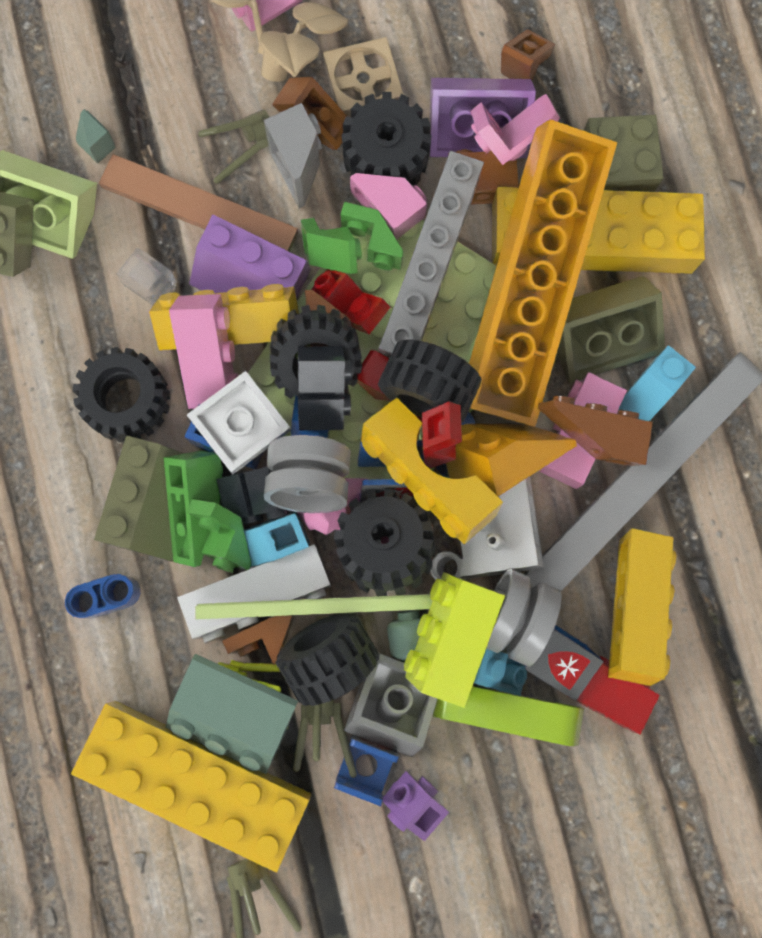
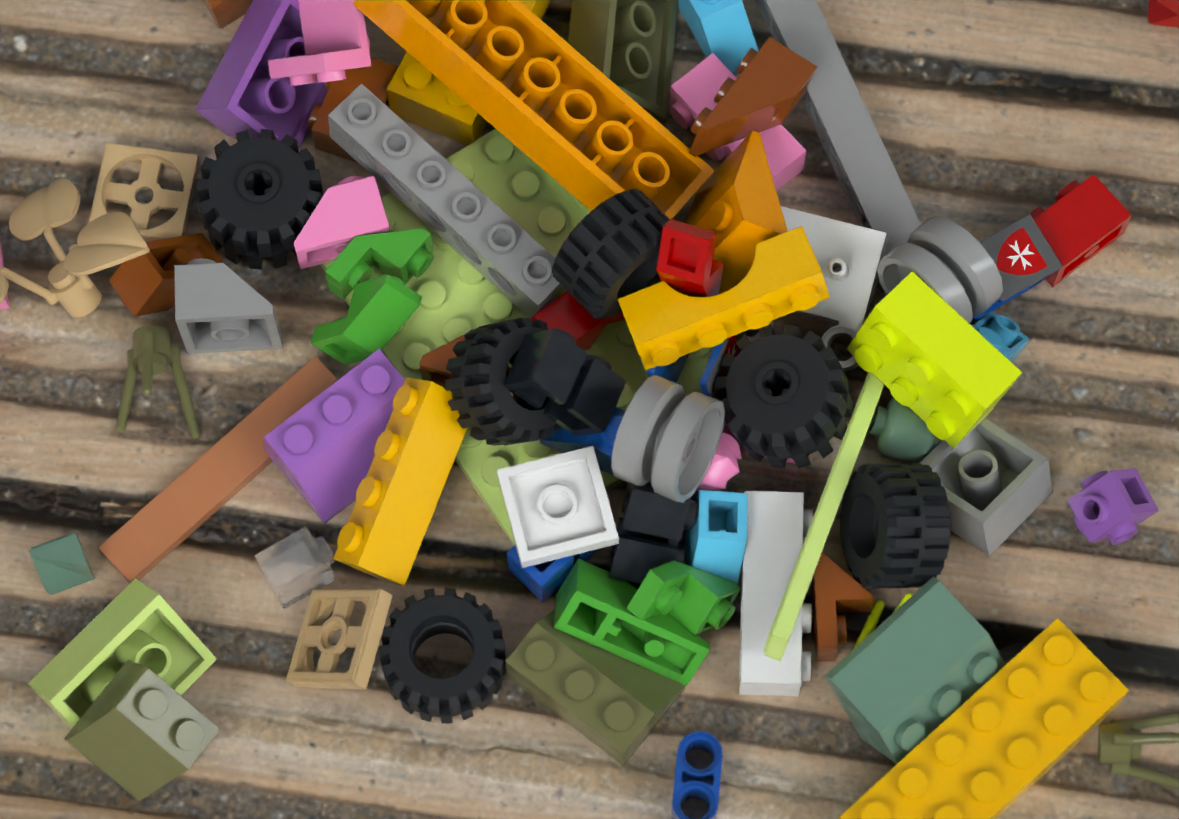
camera: 60 degrees left, 10 degrees down
bright pink brick [169,294,239,409] -> none
olive plant [293,700,357,778] -> none
red slope [311,269,391,335] -> none
blue piece [334,735,399,806] -> none
lime beam [433,686,584,747] -> none
yellow brick [608,528,677,686] -> none
none -> tan piece [286,589,393,690]

